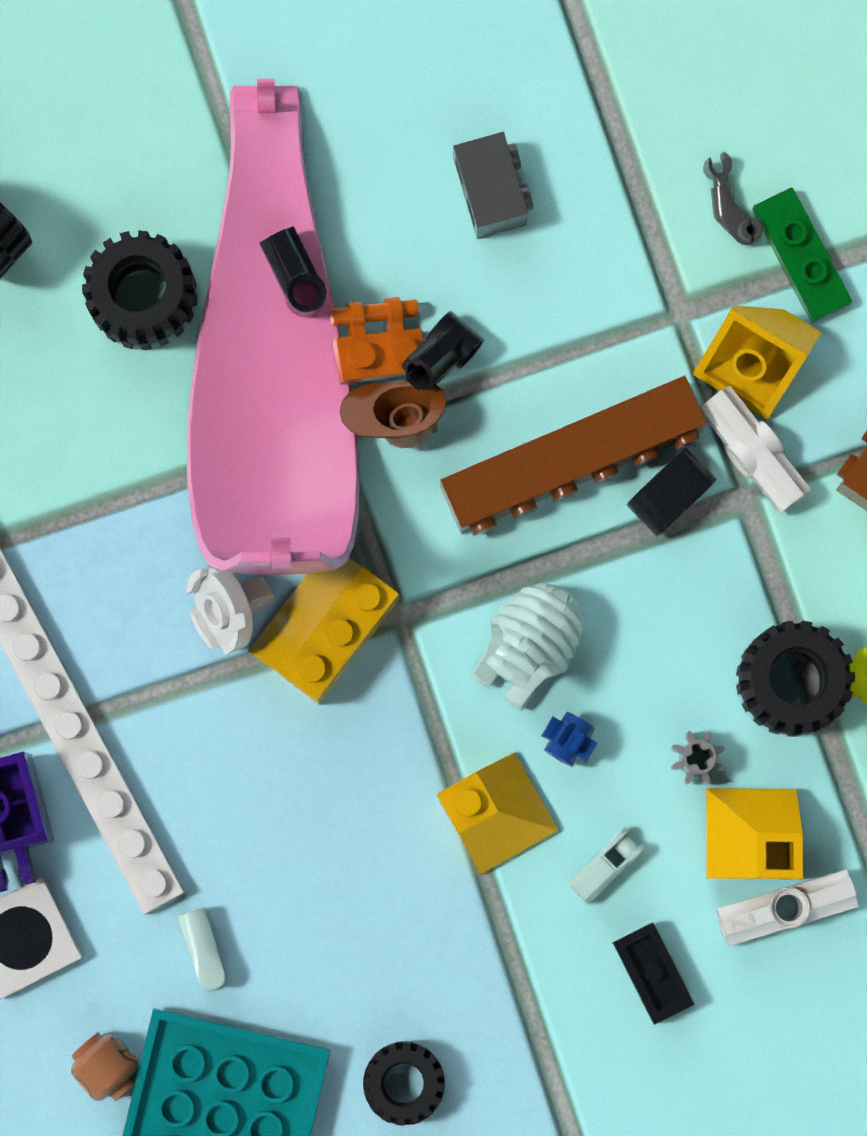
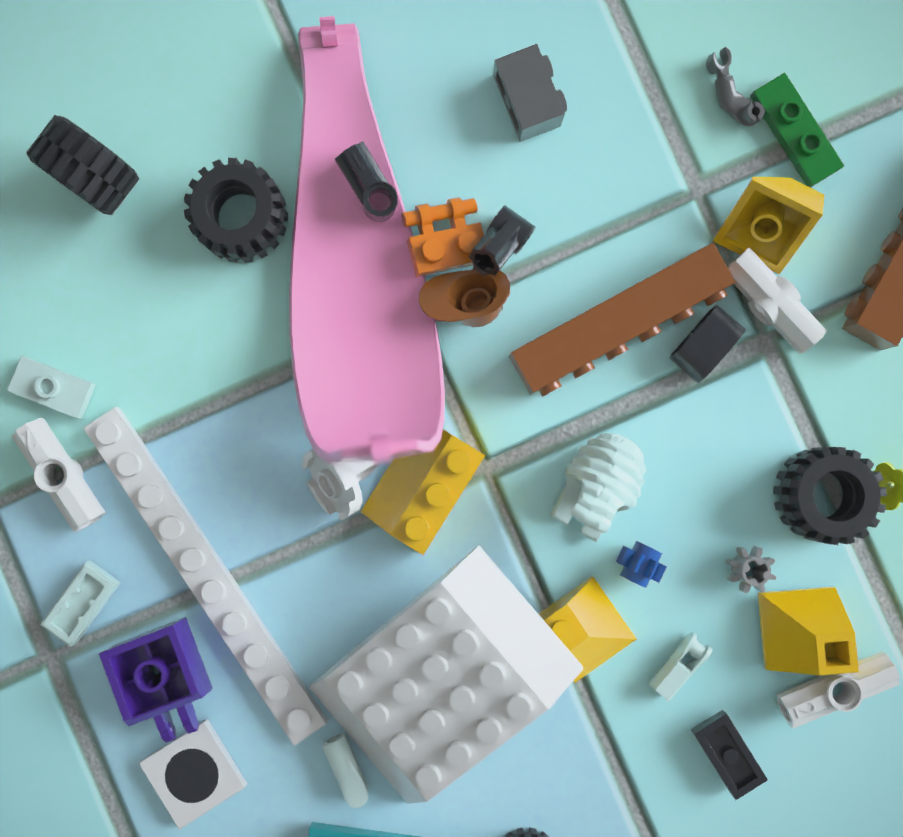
camera: 10 degrees left, 5 degrees up
none -> white slope [309,546,583,804]

